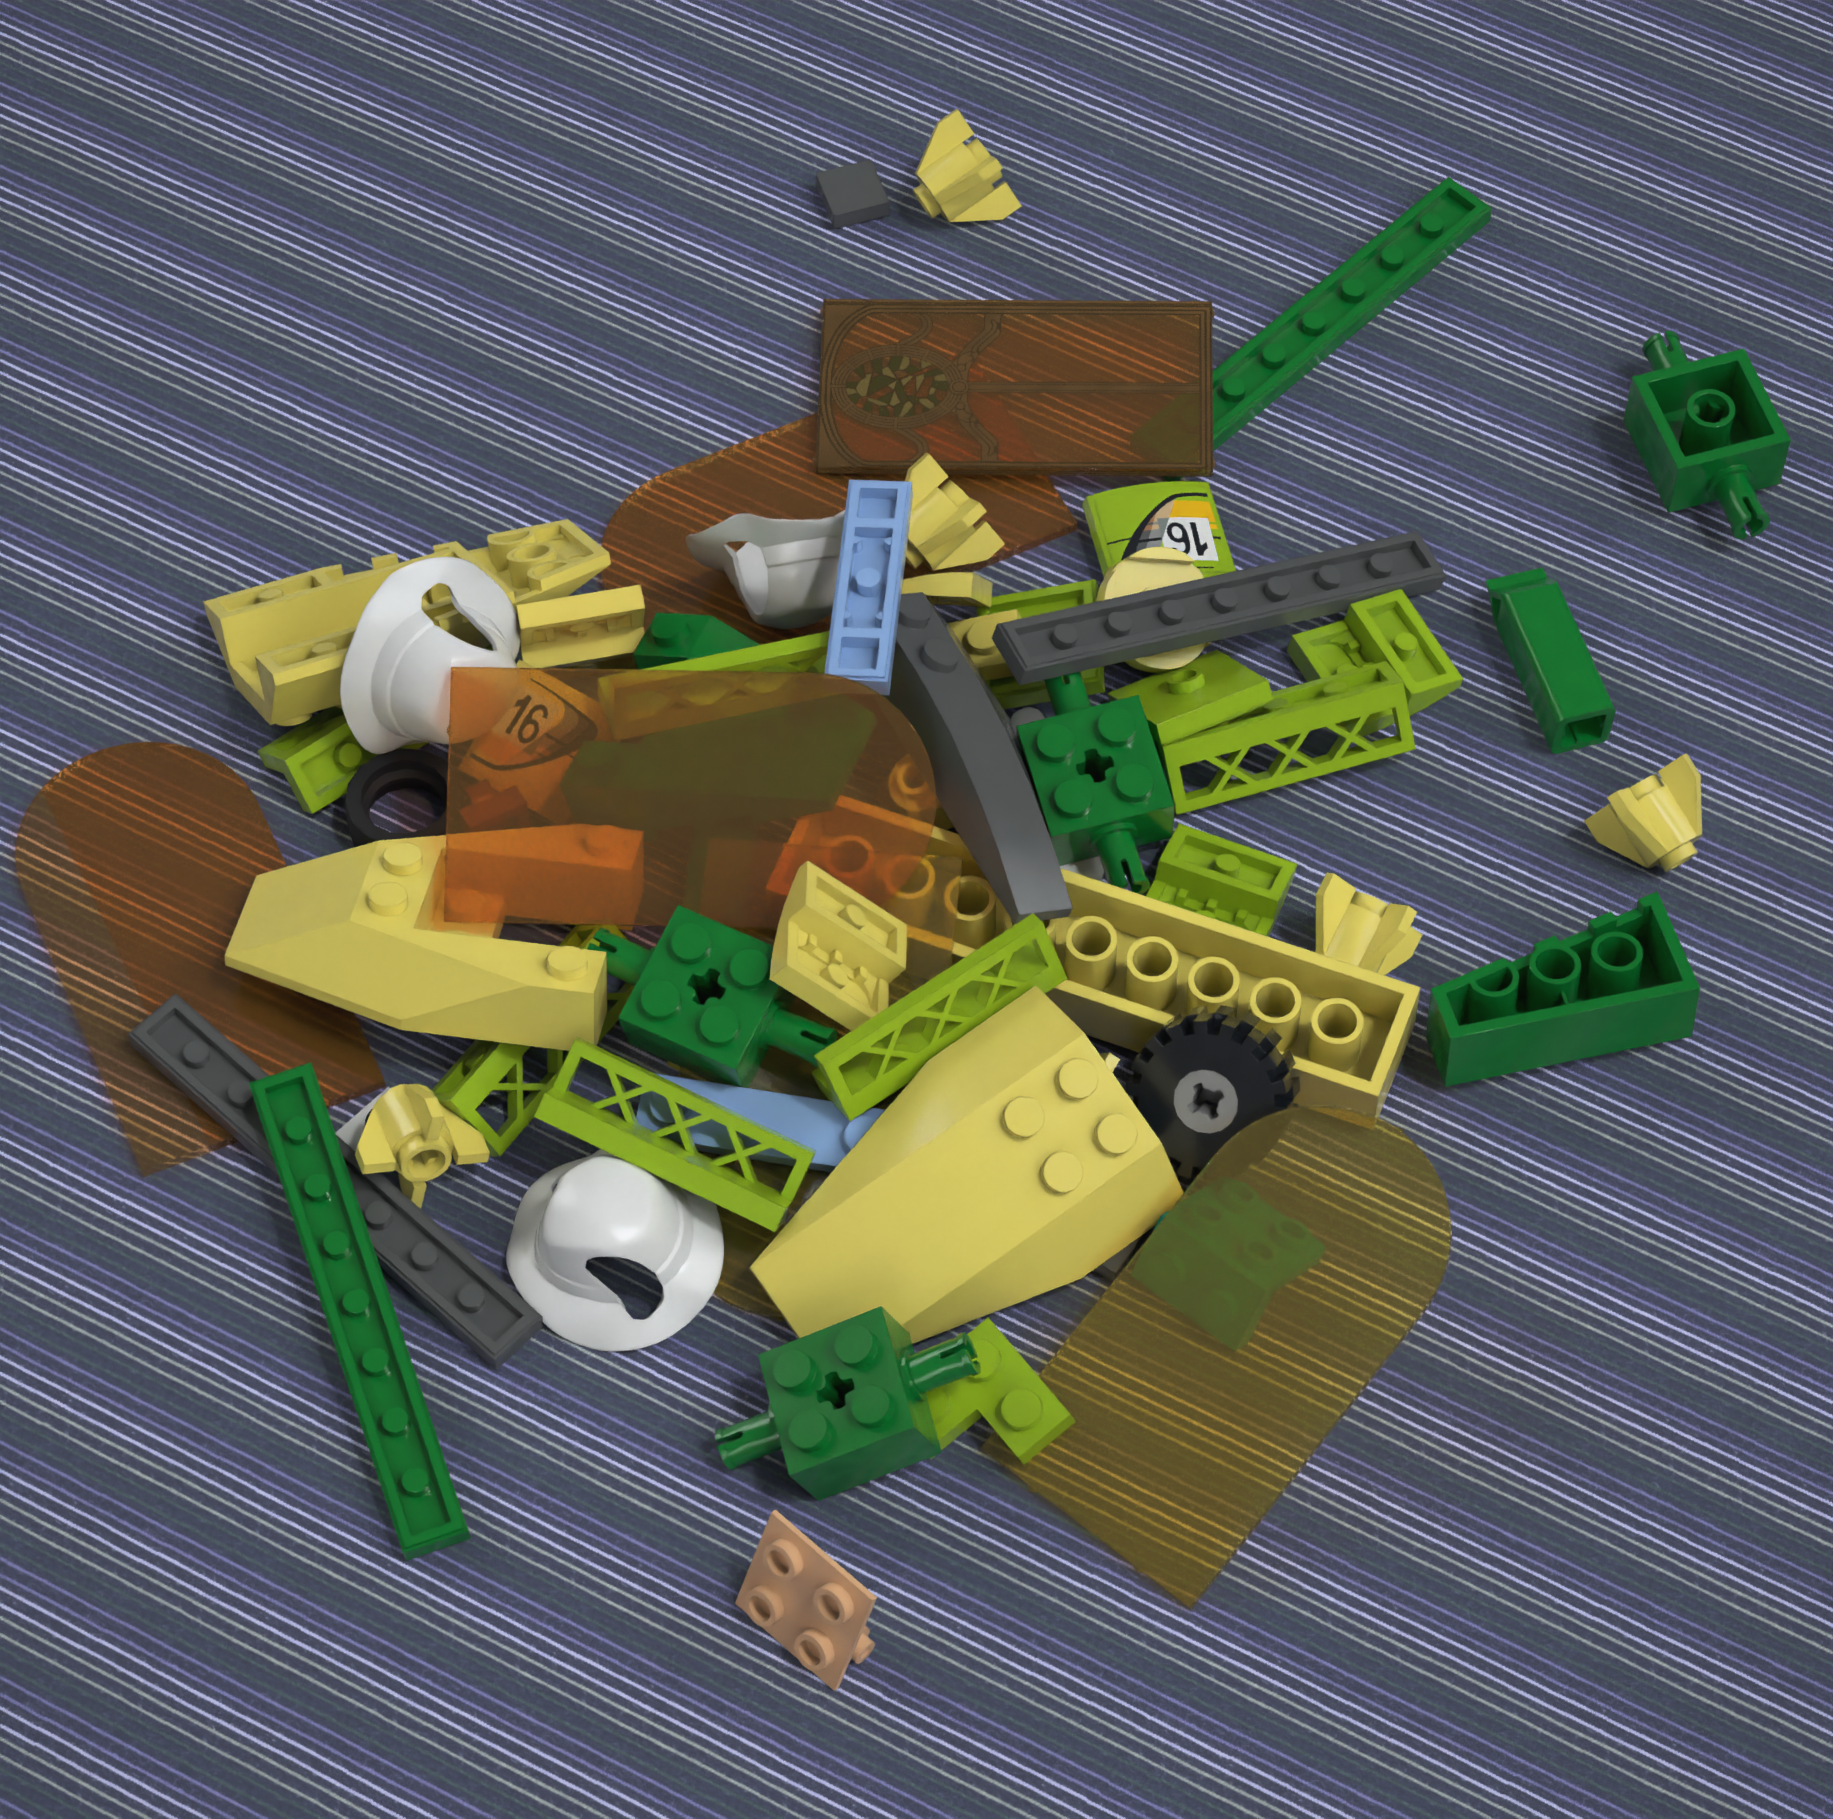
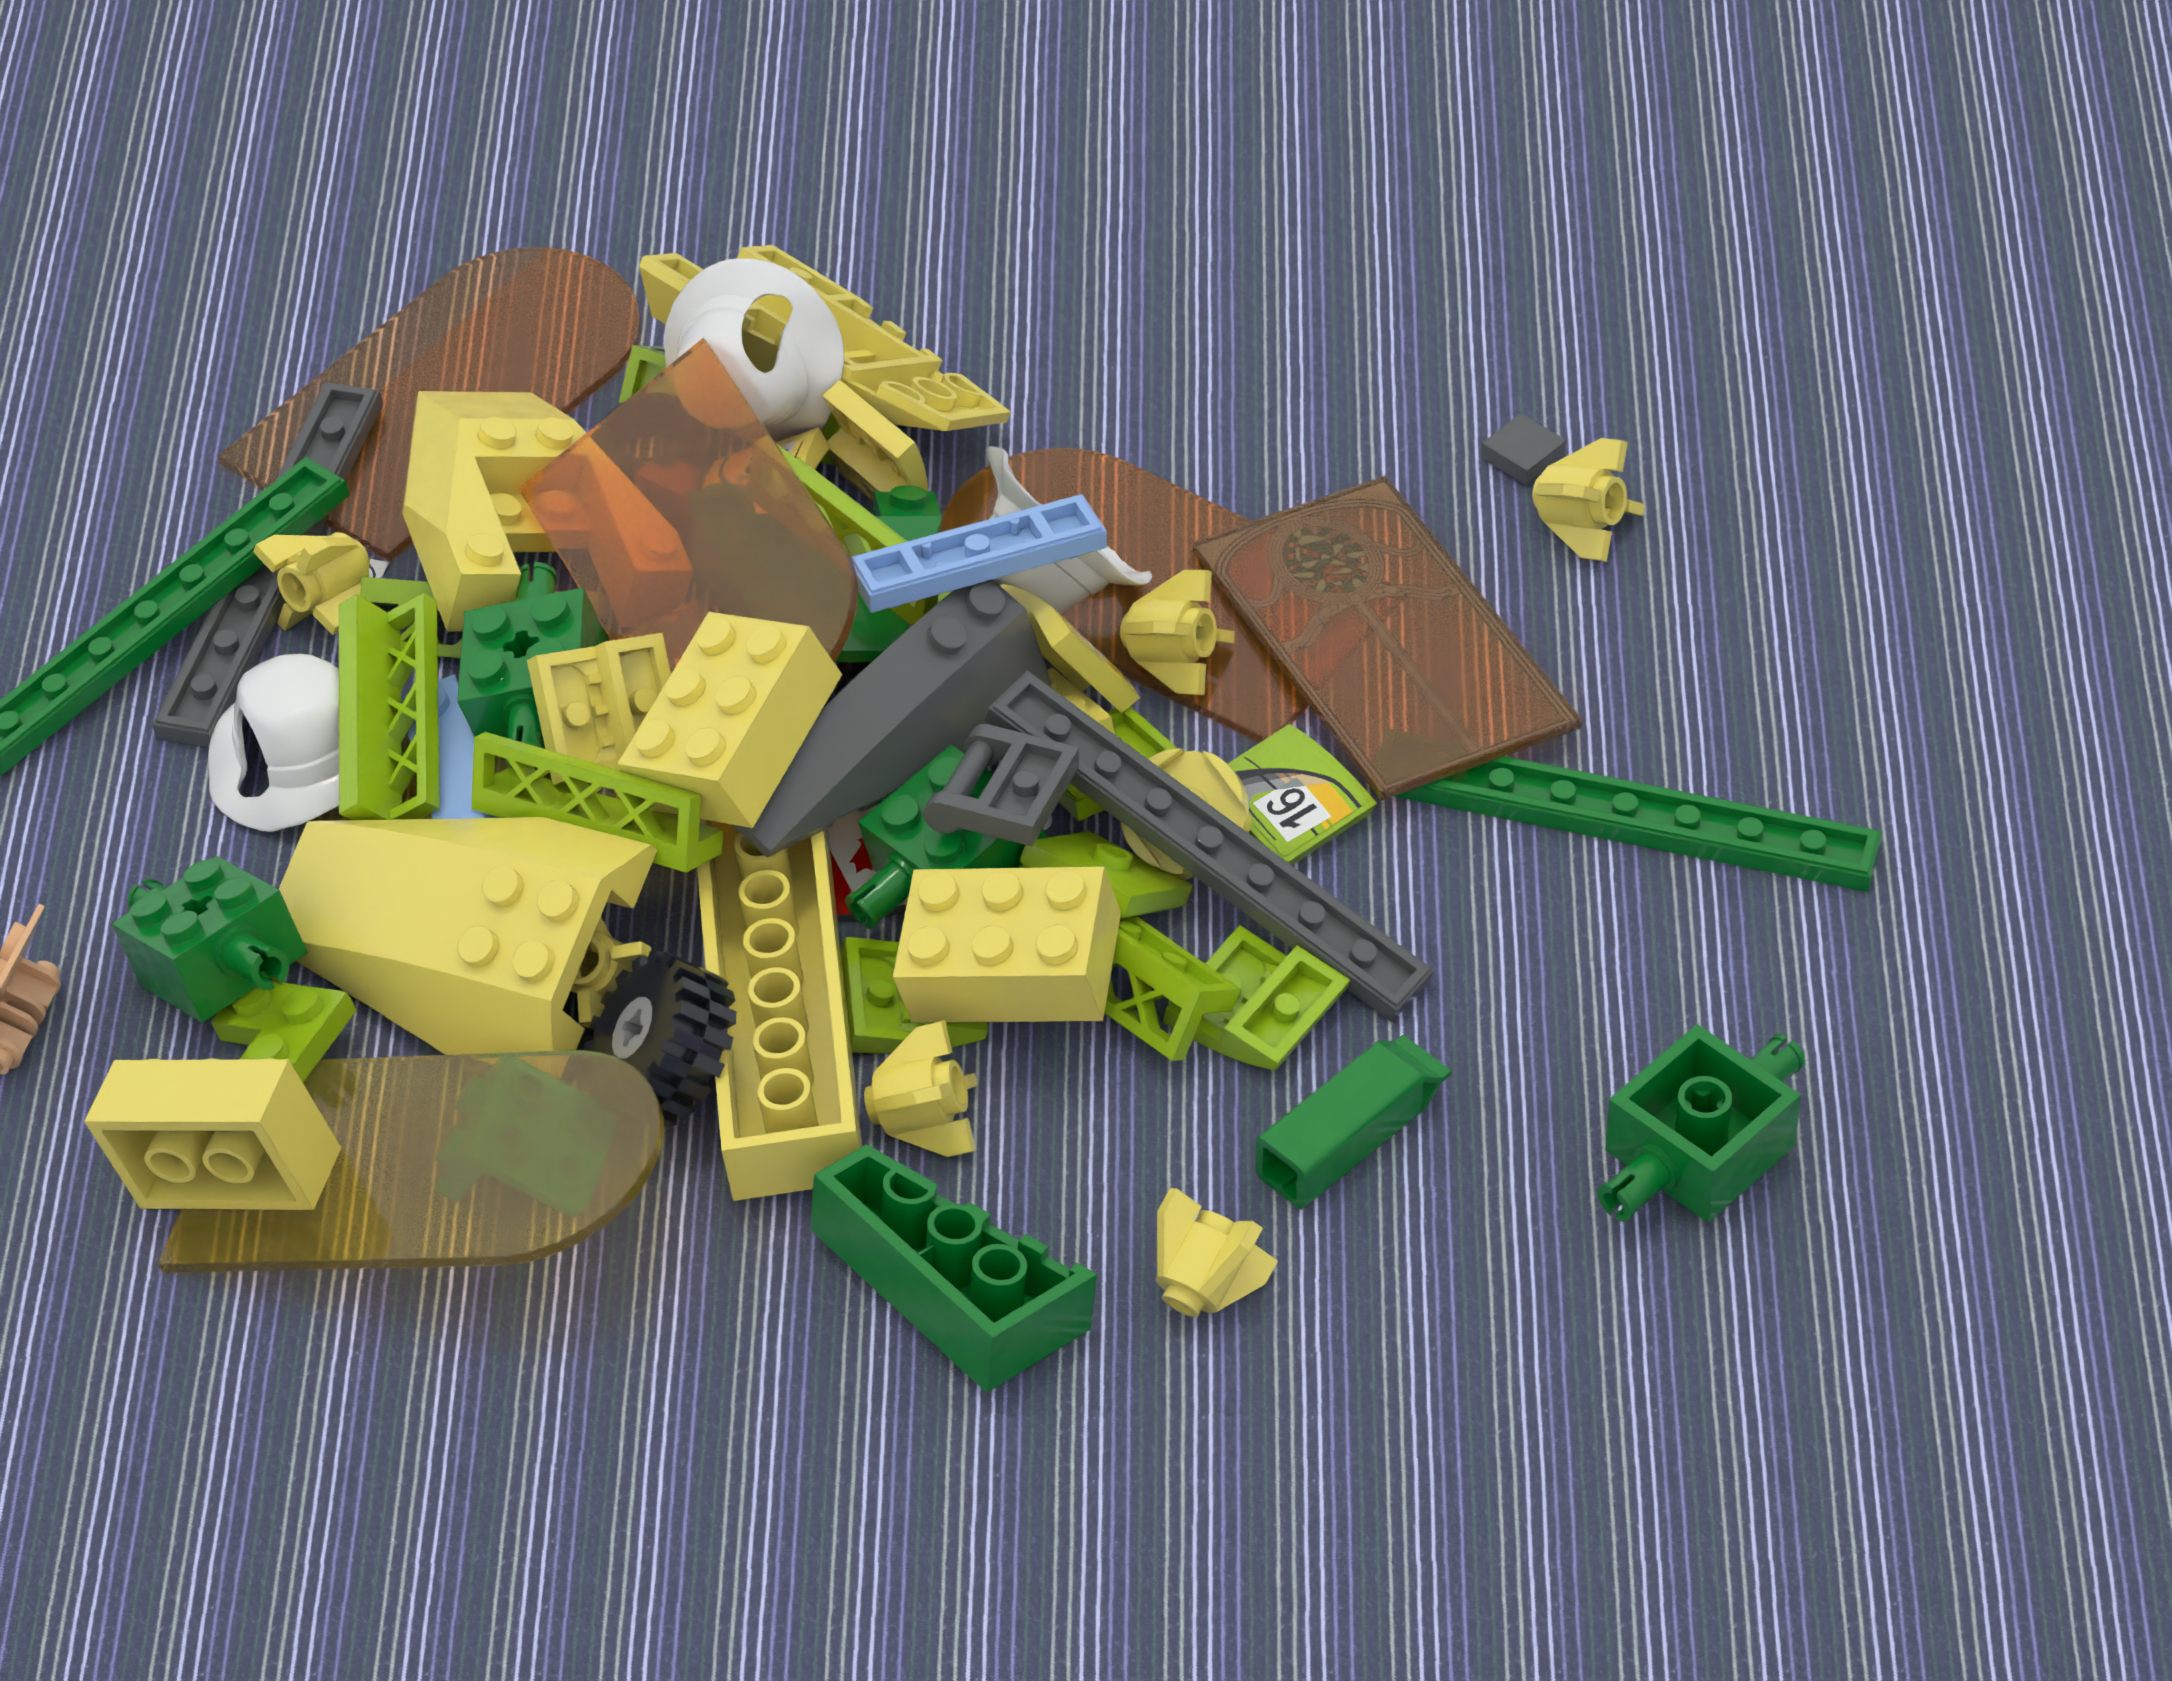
camera: 65 degrees right, 10 degrees down
none -> light yellow brick [84,1058,342,1210]
none -> light yellow brick [617,612,842,828]
none -> light yellow brick [893,867,1121,1023]
none -> dark grey plate [923,724,1079,847]

